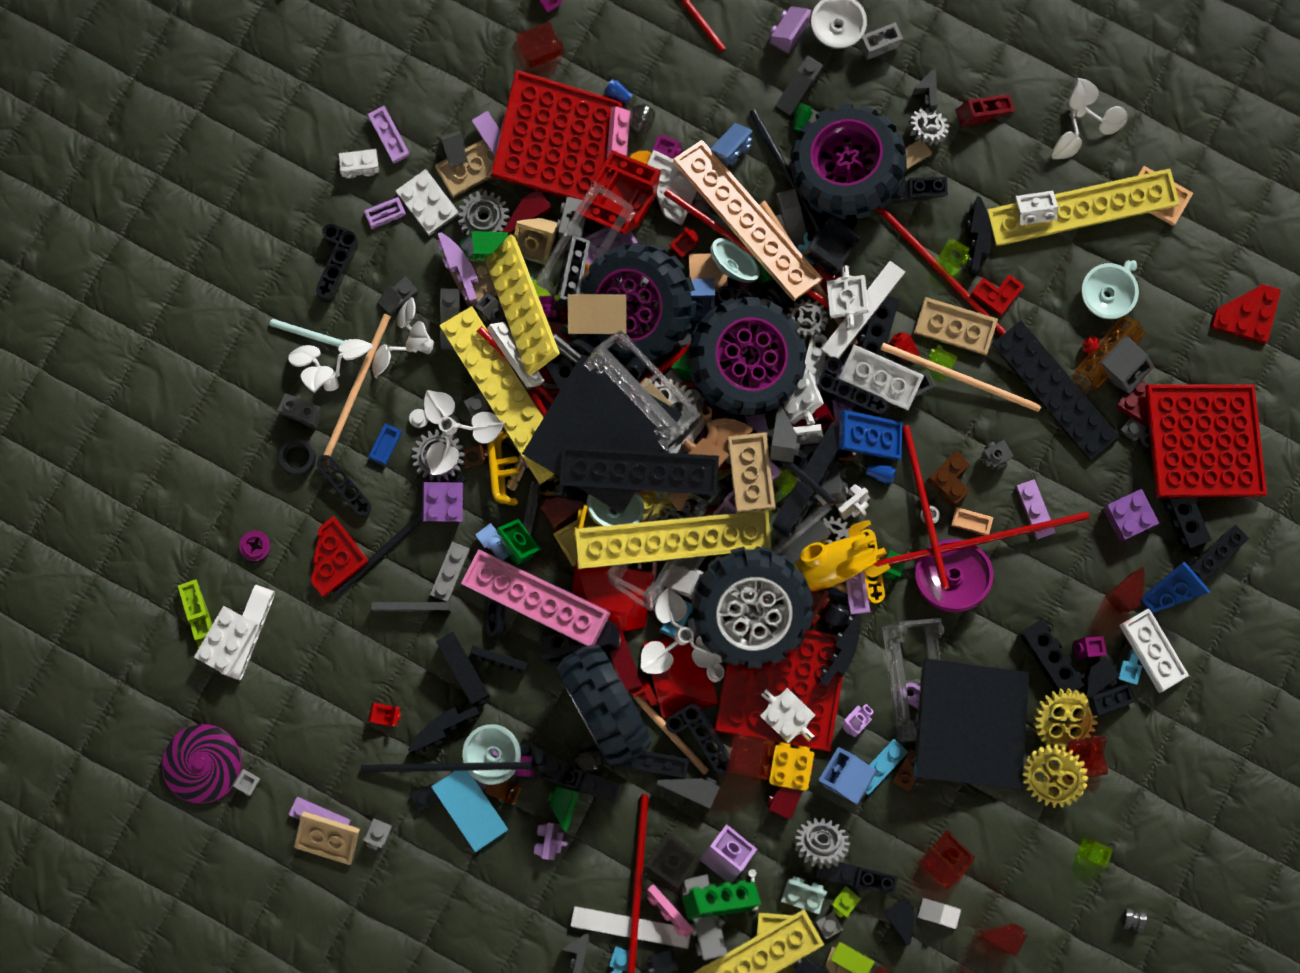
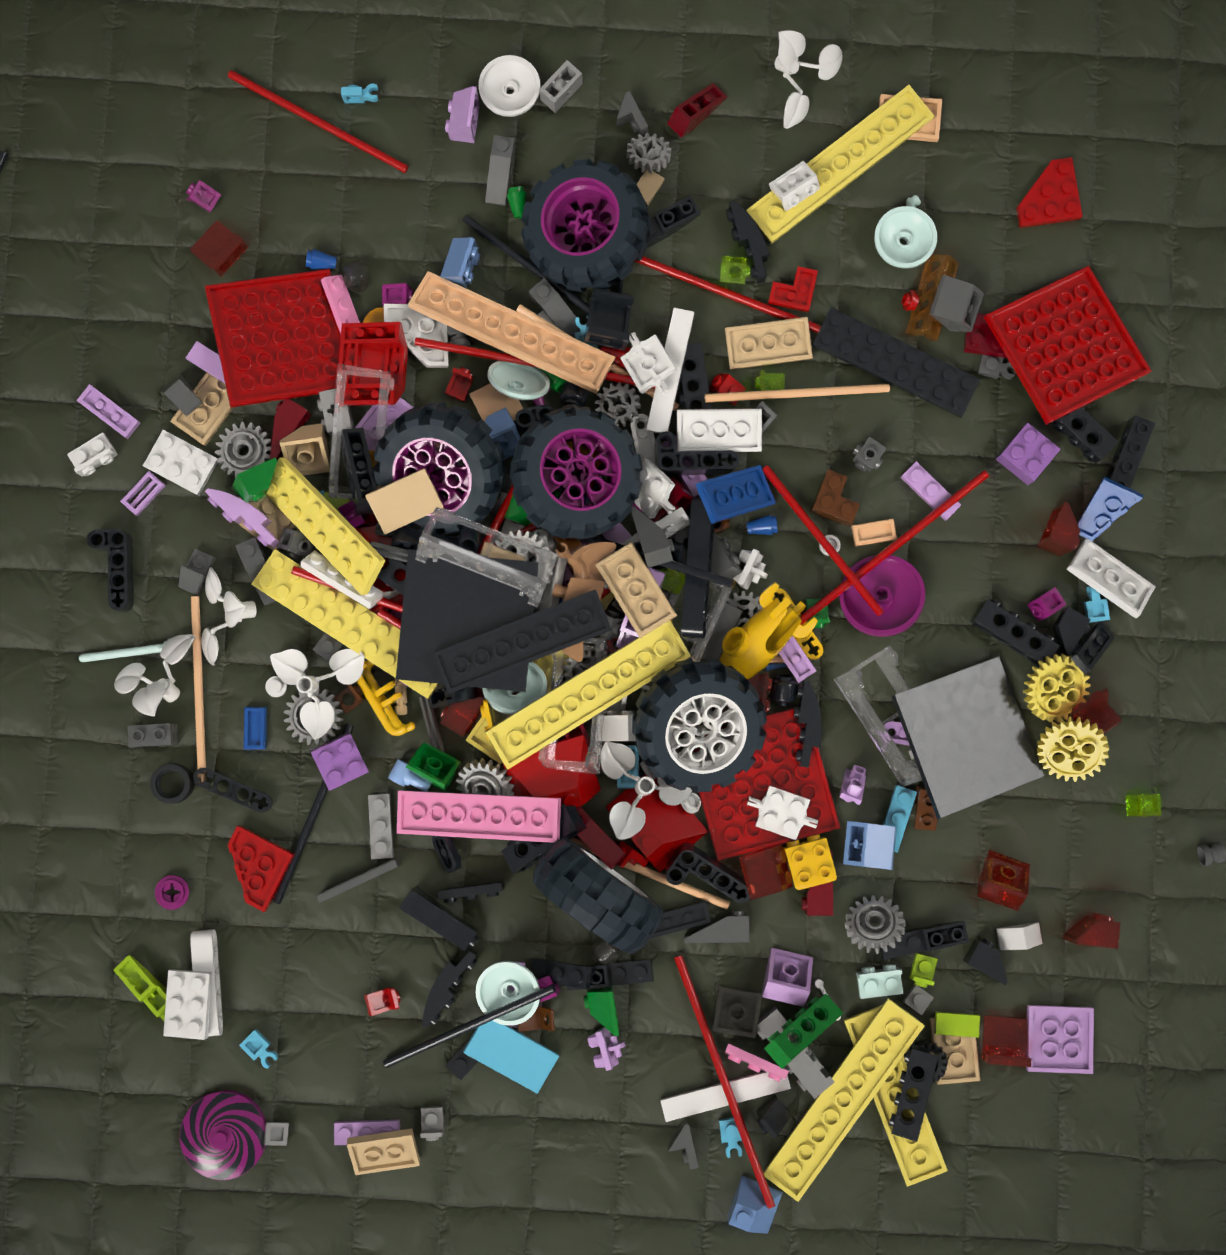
camera: 20 degrees left, 5 degrees up
none -> medium azure plate [239,1029,279,1069]
none -> light grey gear [456,758,514,796]

